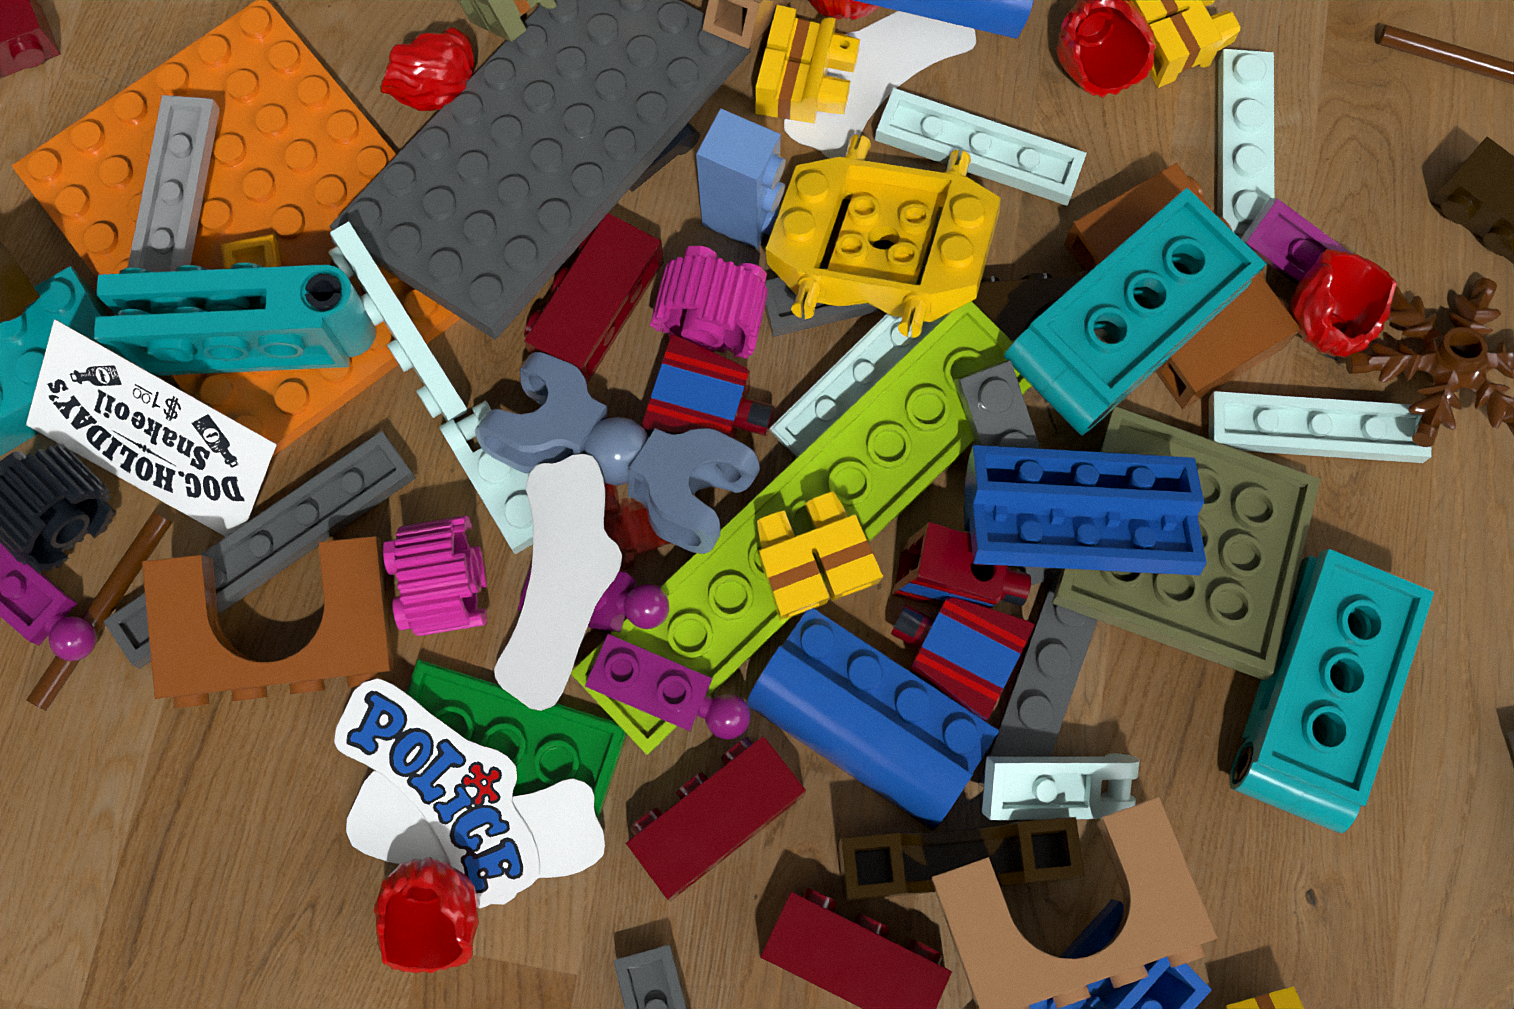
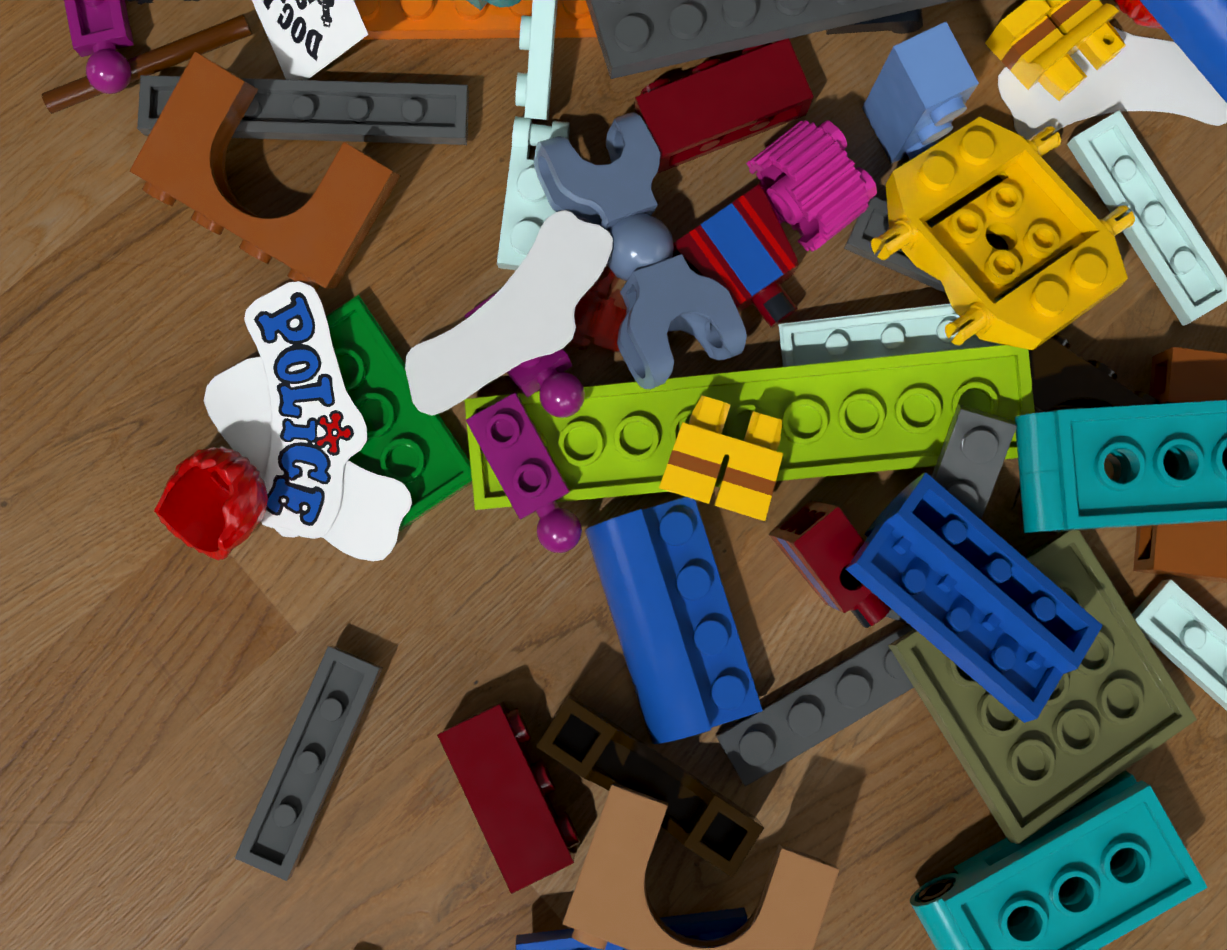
camera: 35 degrees right, 10 degrees up
dark pink brick [383,515,488,636] -> none
dark red brick [625,736,806,902] -> none
torso [891,596,1035,722] -> none
light aqua plate [982,753,1140,820] -> none

